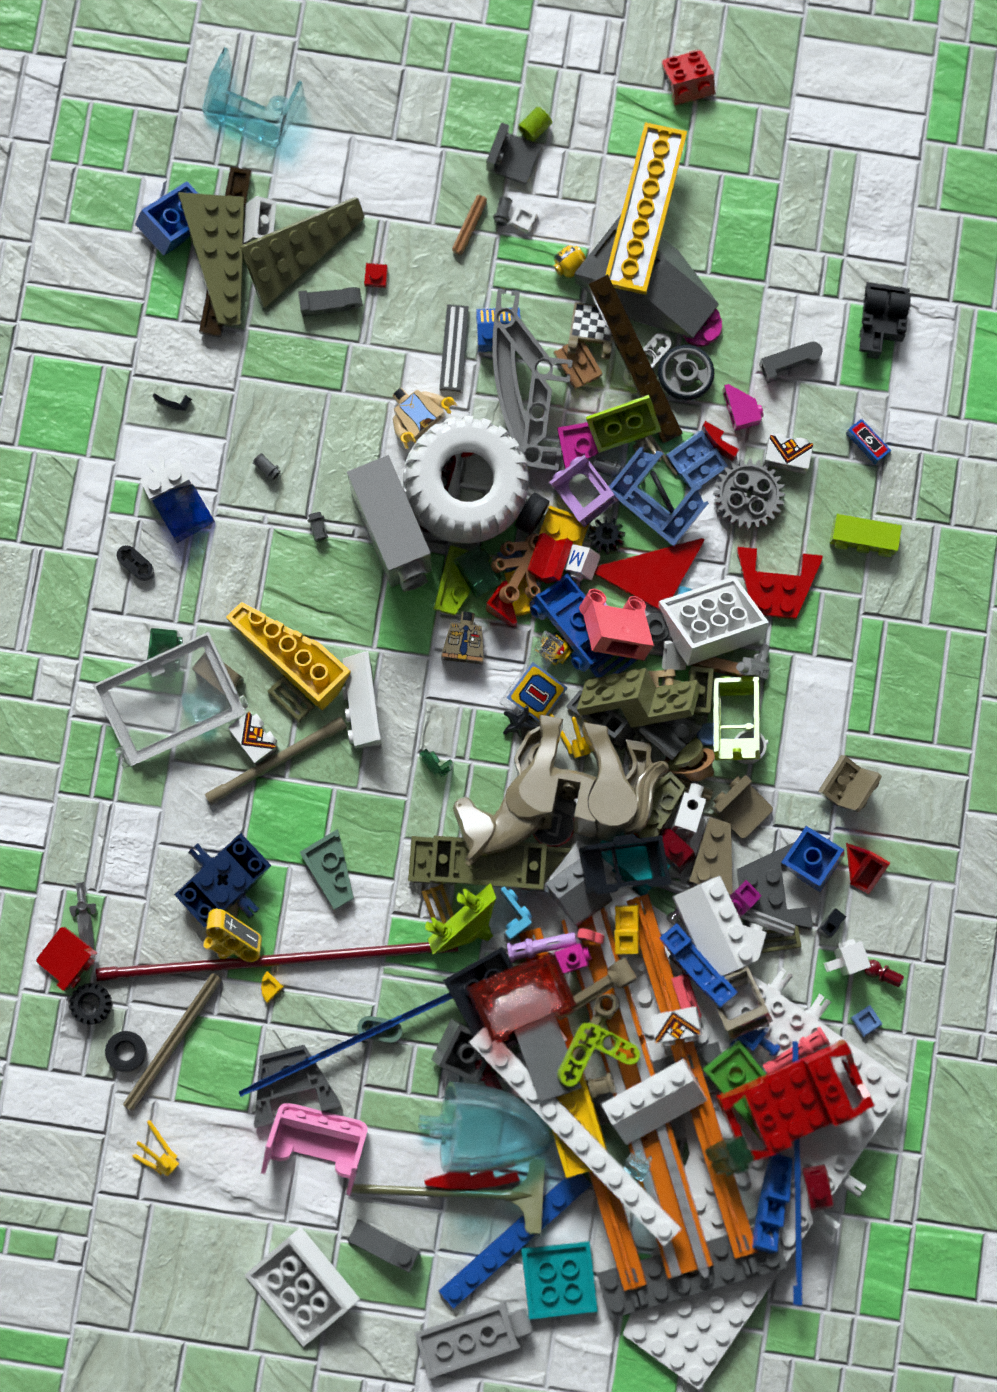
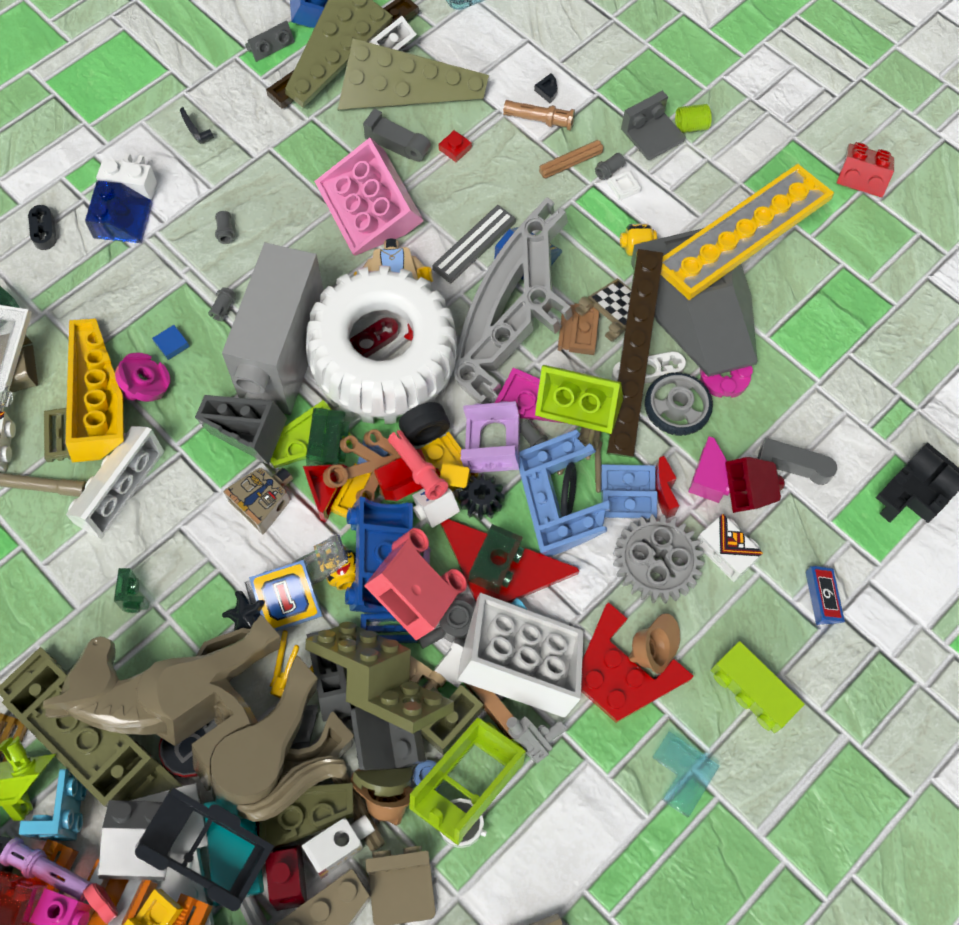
camera: 40 degrees right, 15 degrees down
none -> dark pink plate [115,353,170,402]
none -> blue tile [152,325,190,360]
none -> dark grey wedge [195,395,287,465]
none -> dark grey hinge [245,20,295,62]
none -> bright pink slope [315,138,424,256]
none -> coral pin [388,430,448,500]
none -> yellow slope [440,463,470,488]
none -> clear green brick [468,524,525,594]
none -> medium nougat pin [503,100,575,131]
none -> black tile [534,73,557,103]
none -> medium nougat piece [629,614,680,674]
none -> clear light blue plate [652,732,719,818]
none -> dark red torso [725,457,785,513]

